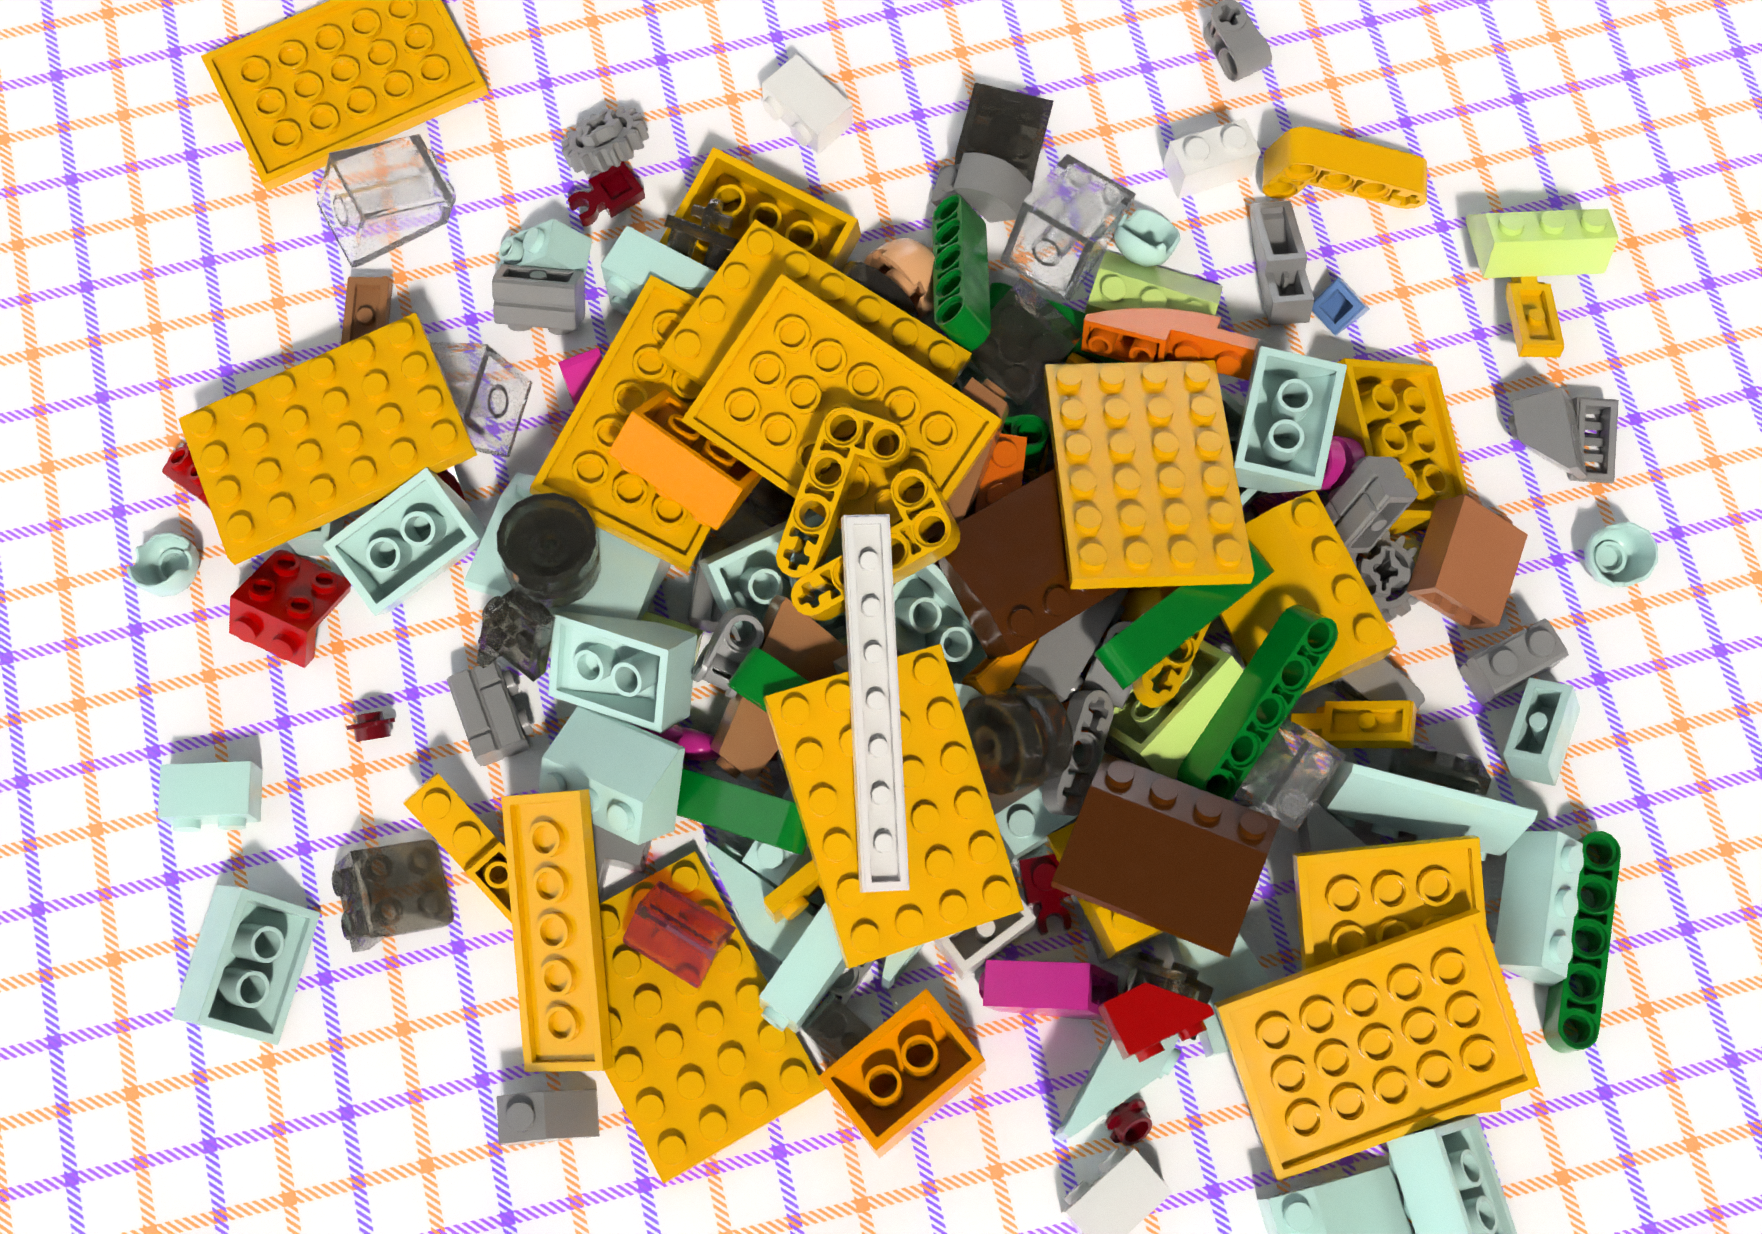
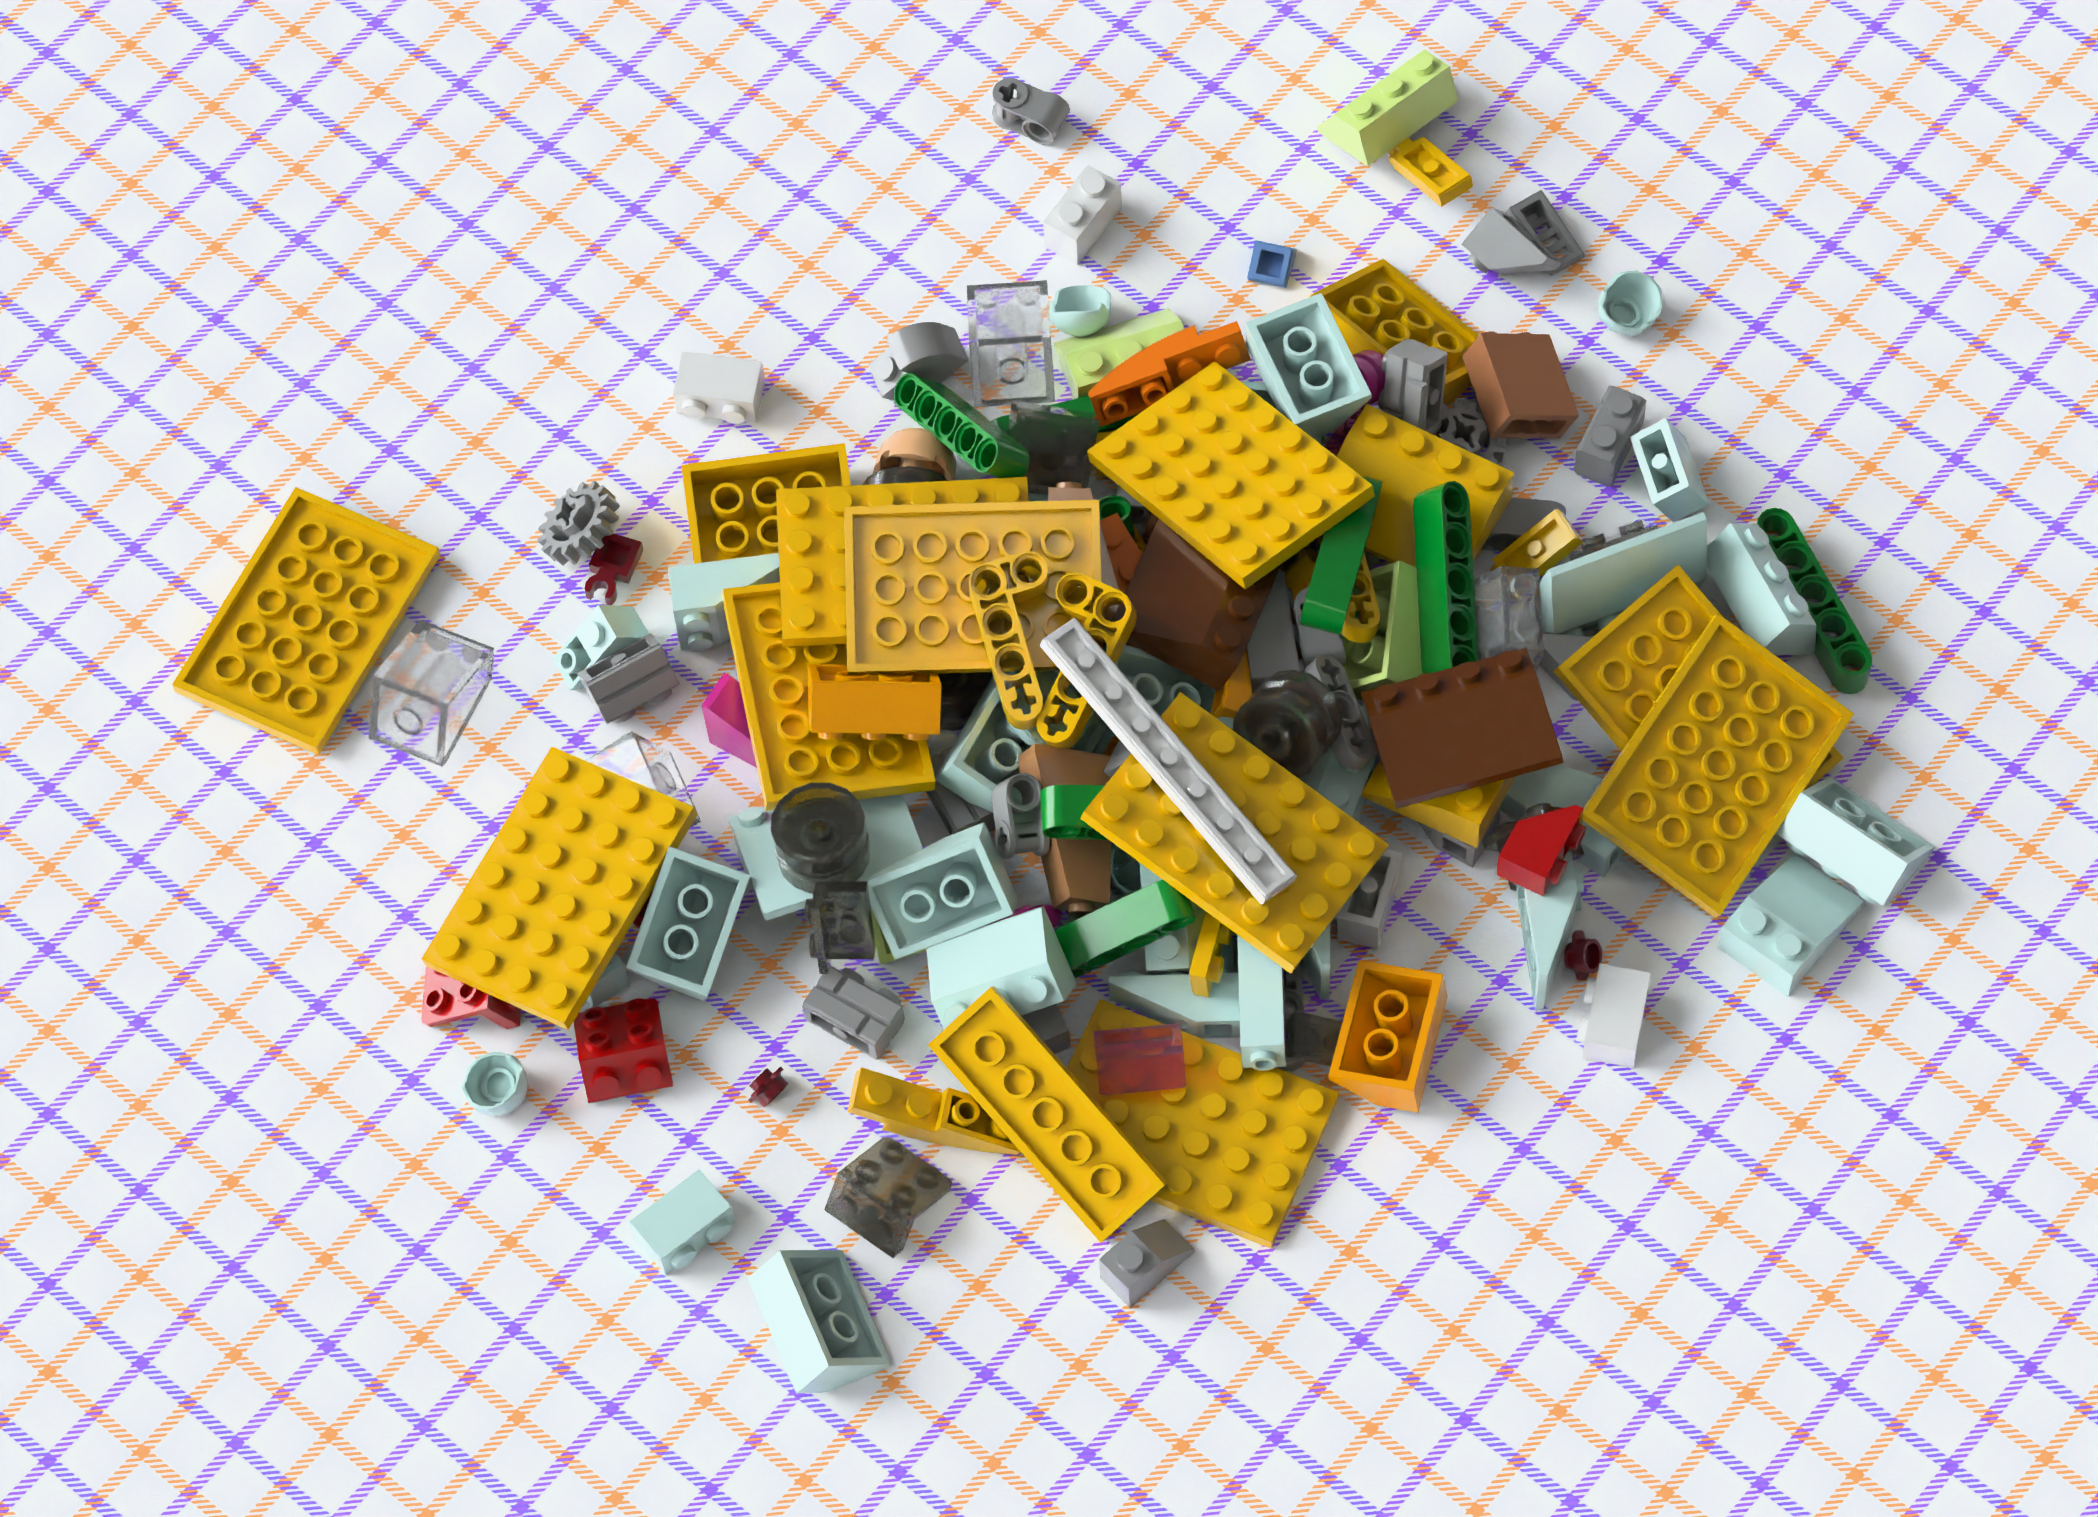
camera: 30 degrees left, 10 degrees down
medium nougat plate [341,277,393,345] -> none
clear smoke hips [664,197,740,271] -> none
clear smoke brick [955,82,1054,195] -> none
dark pink slope [979,960,1118,1021] -> none
dark red plate [1017,854,1072,936] -> none
light grey slope [1249,200,1314,326] -> none
yellow beam [1262,126,1427,209] -> none

